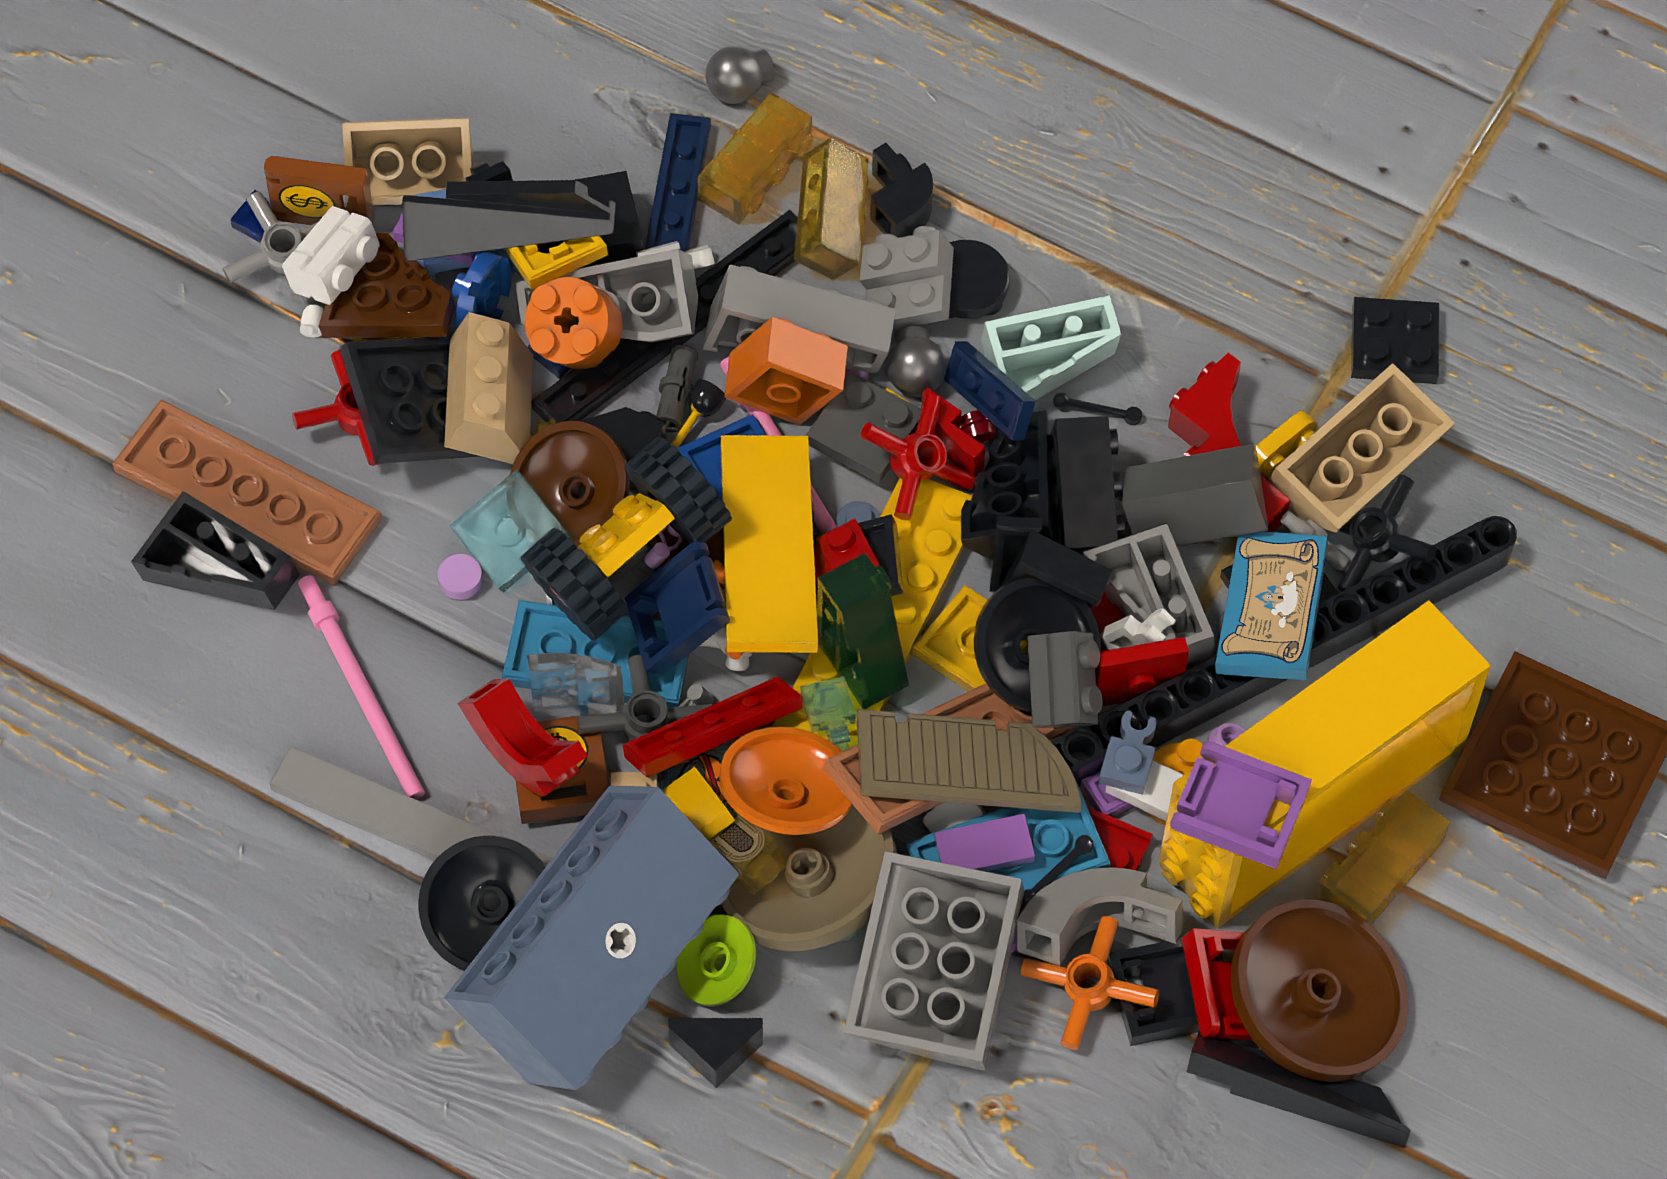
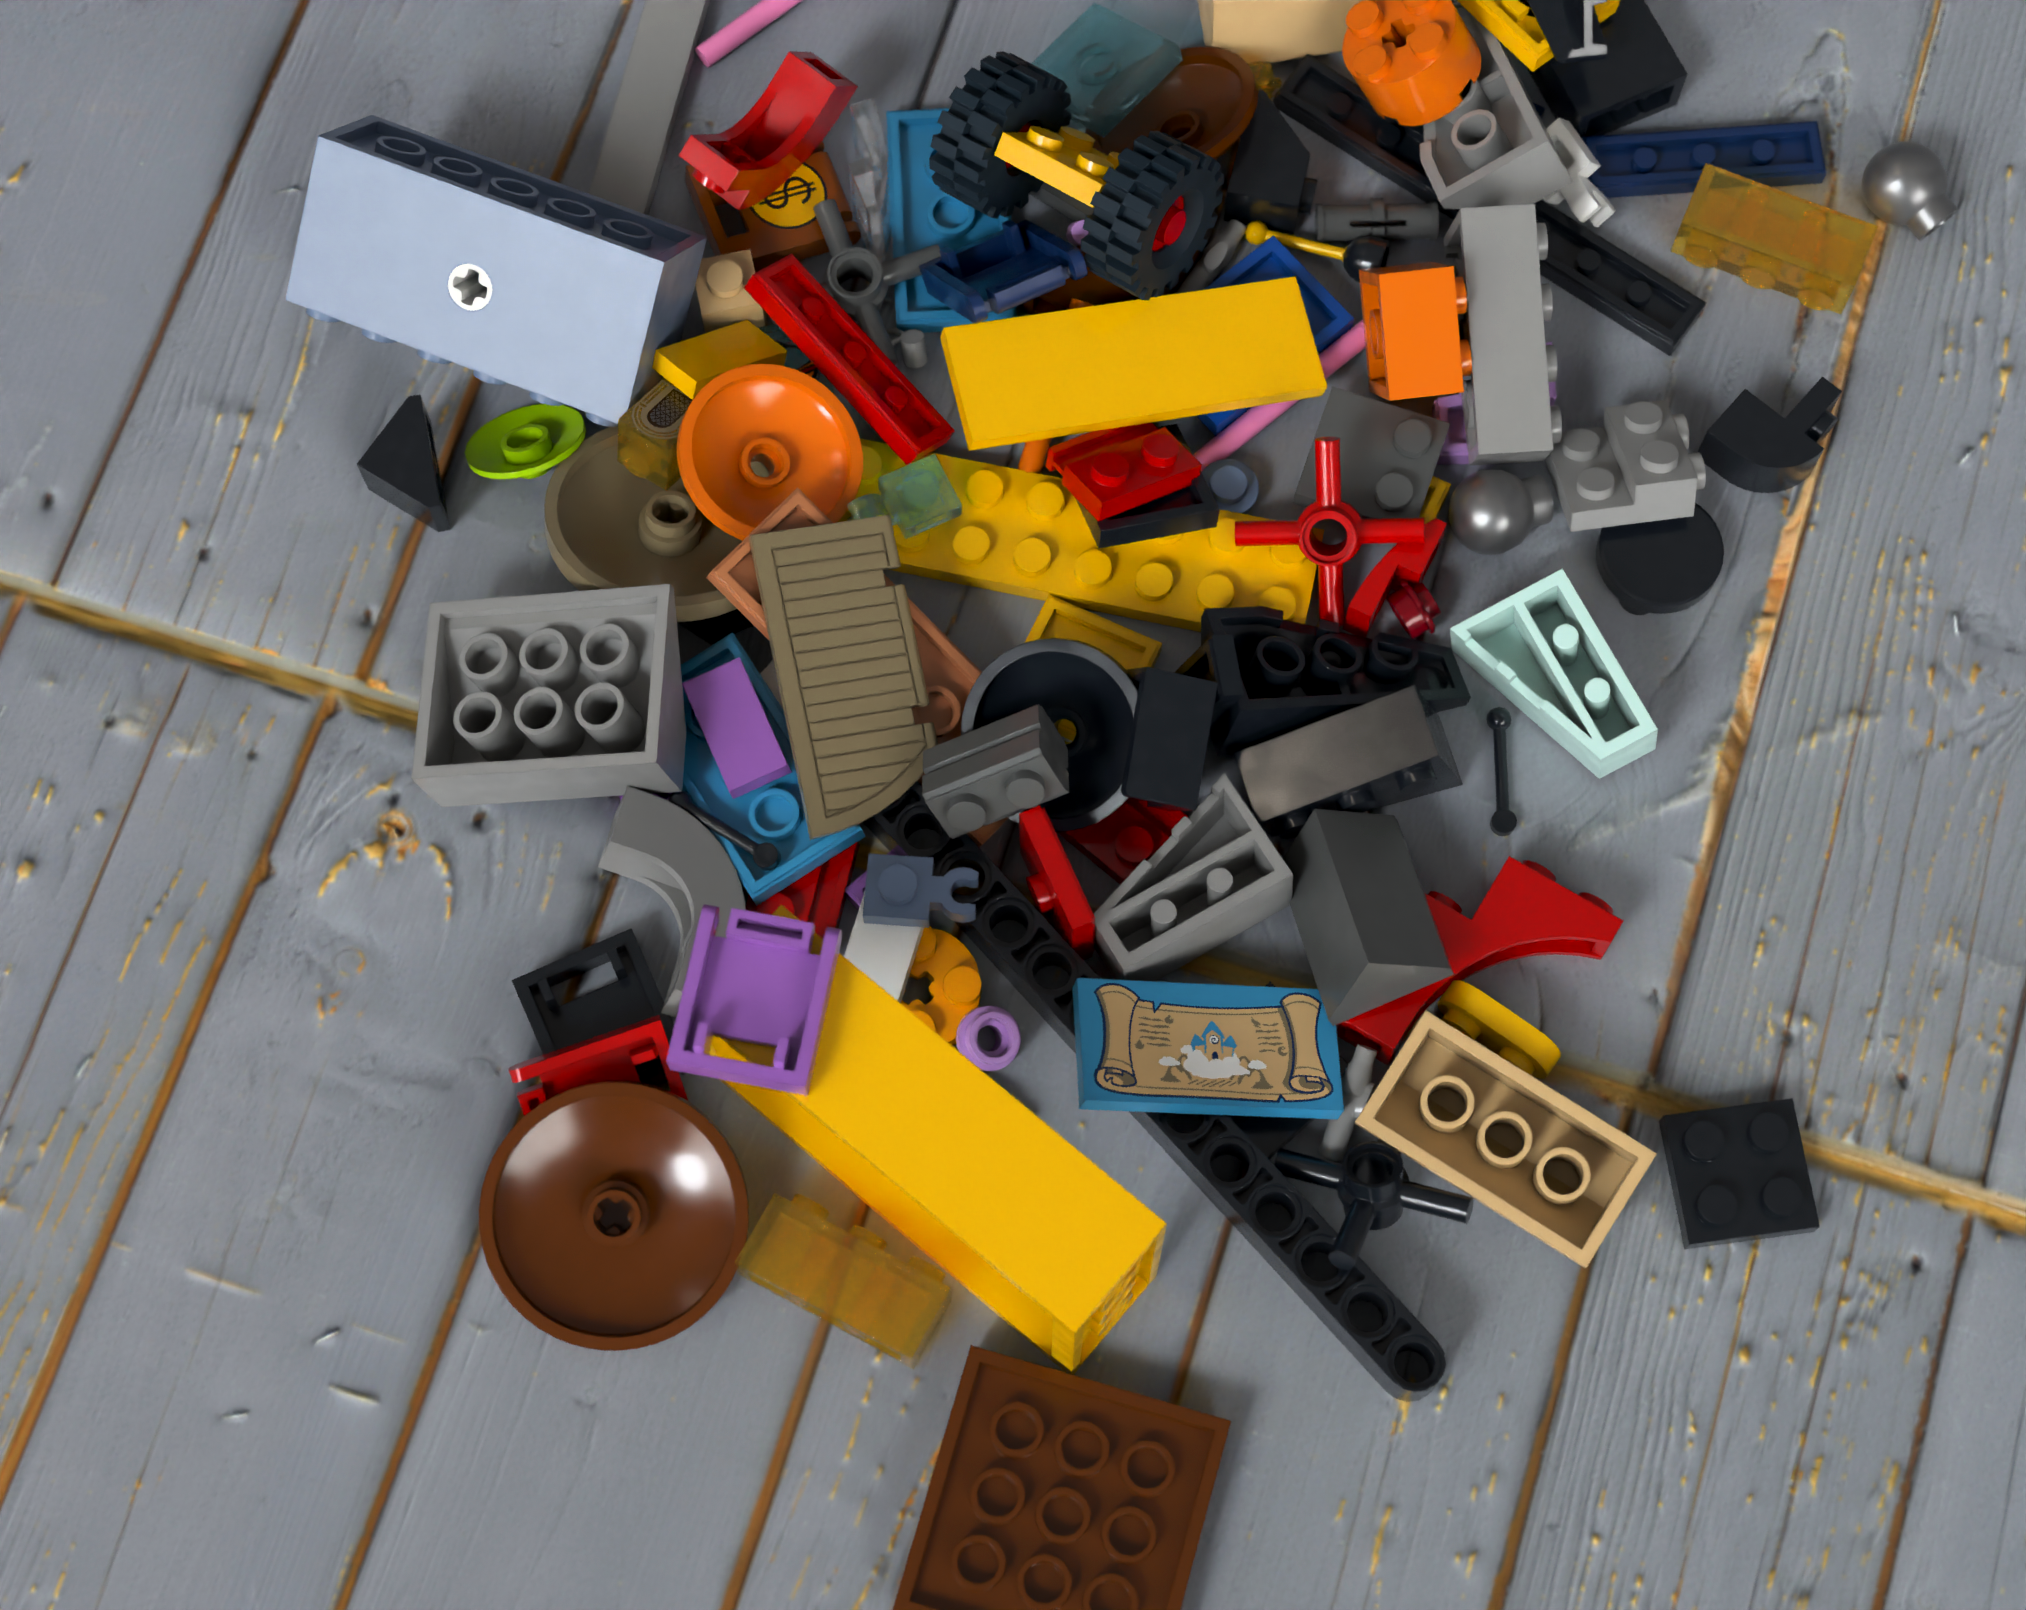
camera: 80 degrees right, 10 degrees up
black dish [418,835,546,971] -> none
lavender tile [437,554,483,600] -> none
clear yellow brick [794,138,869,280] -> none
clear green wedge [817,553,909,709] -> none
dark blue tile [944,341,1036,440] -> none
orange bar [1021,916,1159,1050] -> none
white plate [1100,608,1176,650] -> none
black wedge [1187,1029,1411,1148] -> none

